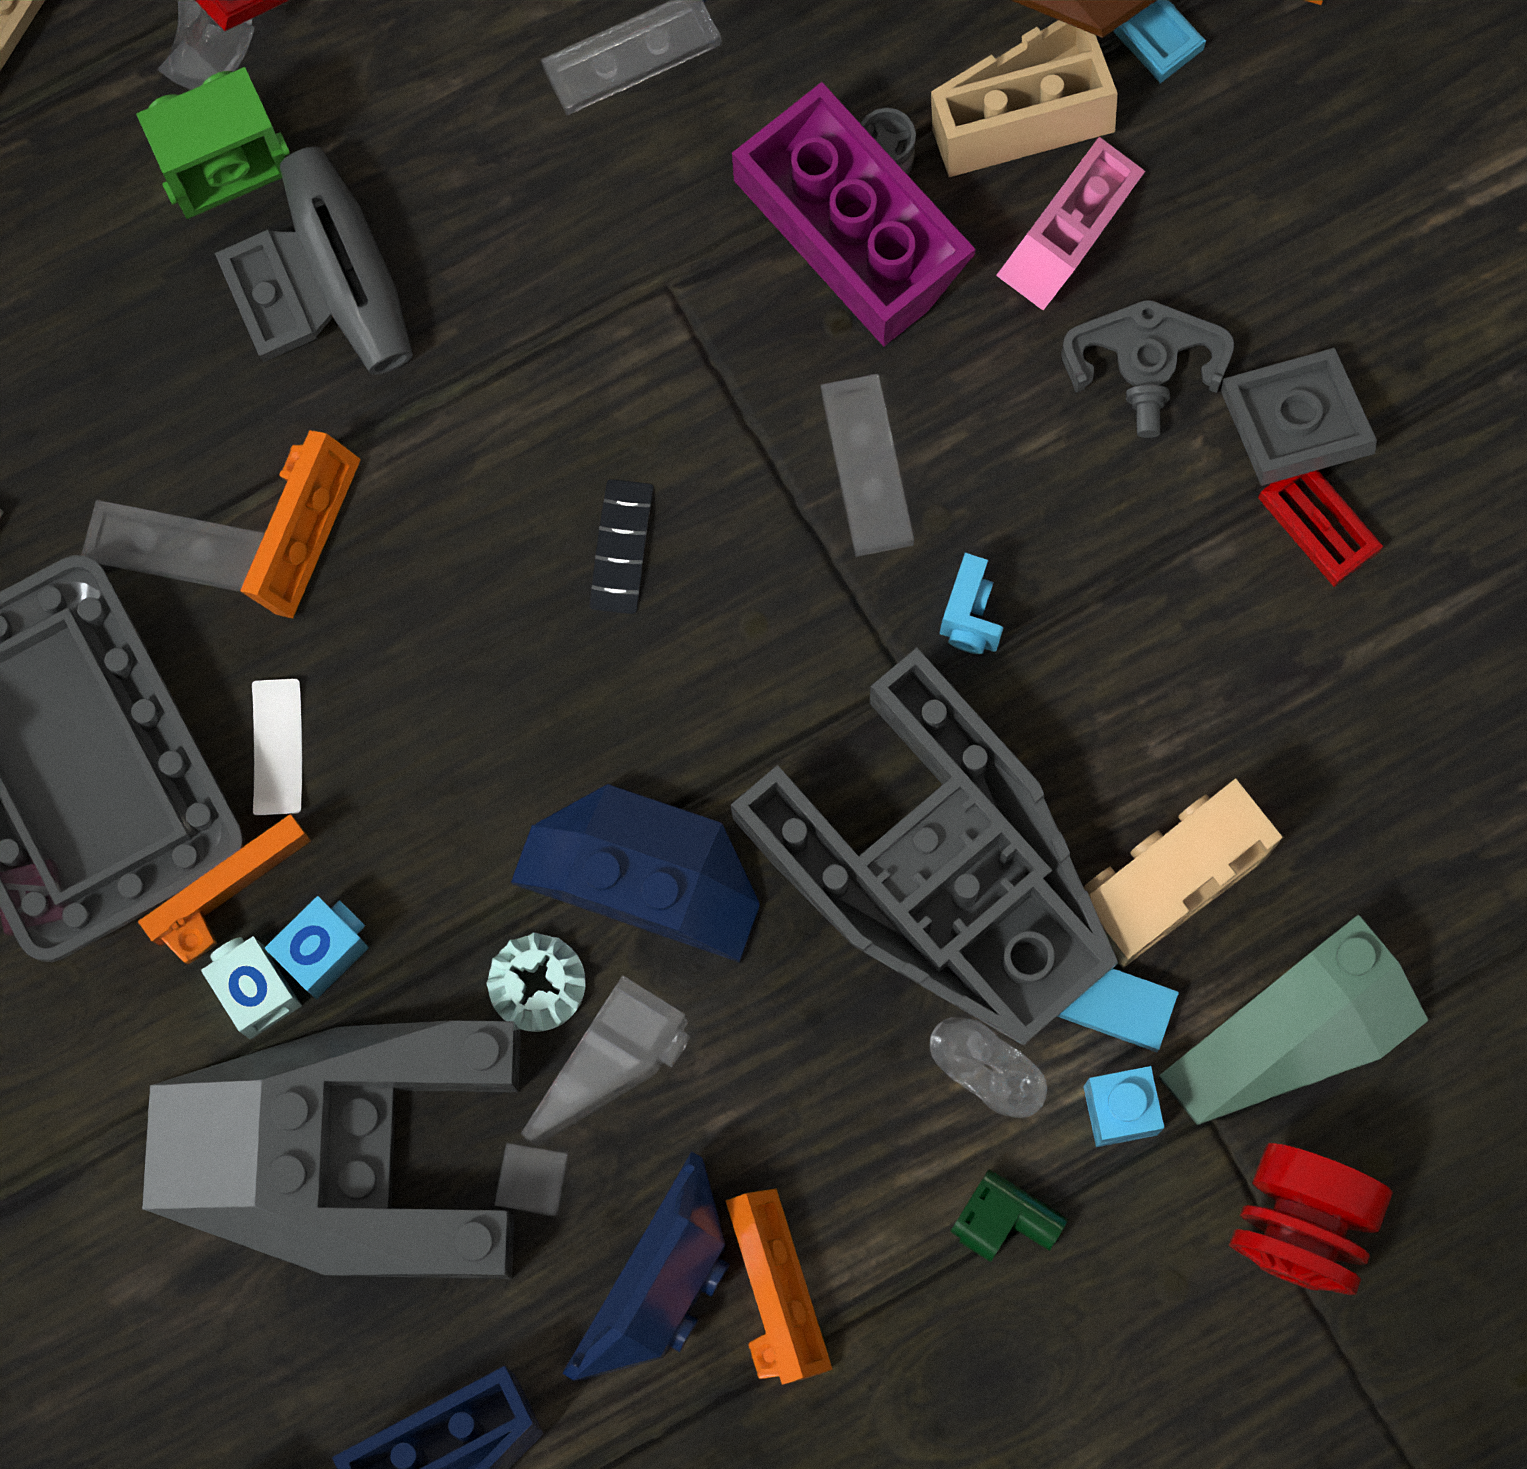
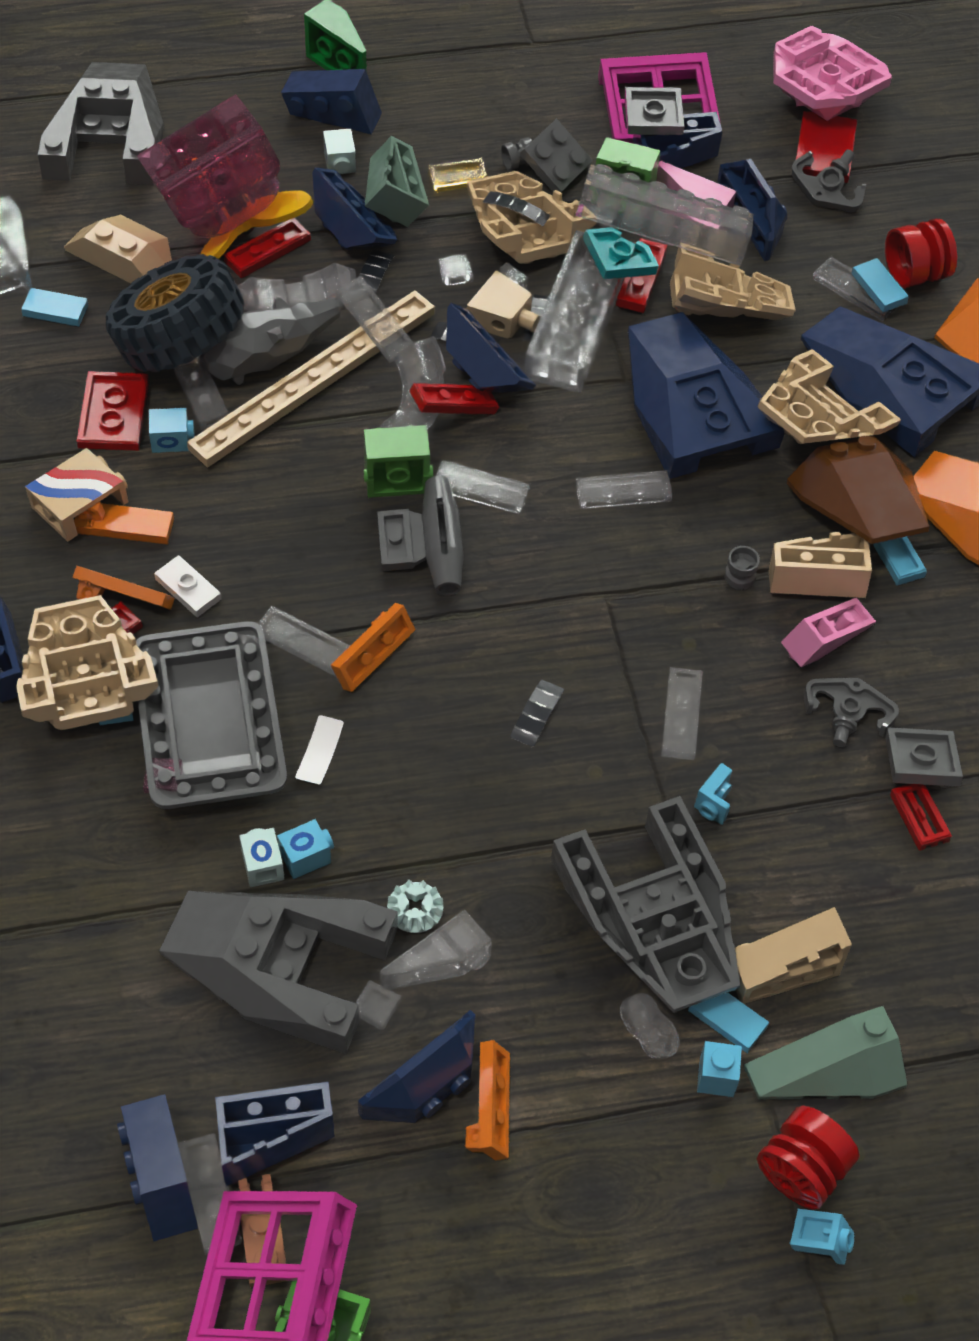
camera: 10 degrees right, 20 degrees down
orange hinge [138,814,311,964] -> none
dark blue wedge [511,784,760,962] -> none
magenta slope [732,82,976,347] -> none
dark green piece [950,1169,1069,1262] -> none
none -> clear tile [436,460,530,514]
none -> medium azure bracket [790,1209,854,1264]

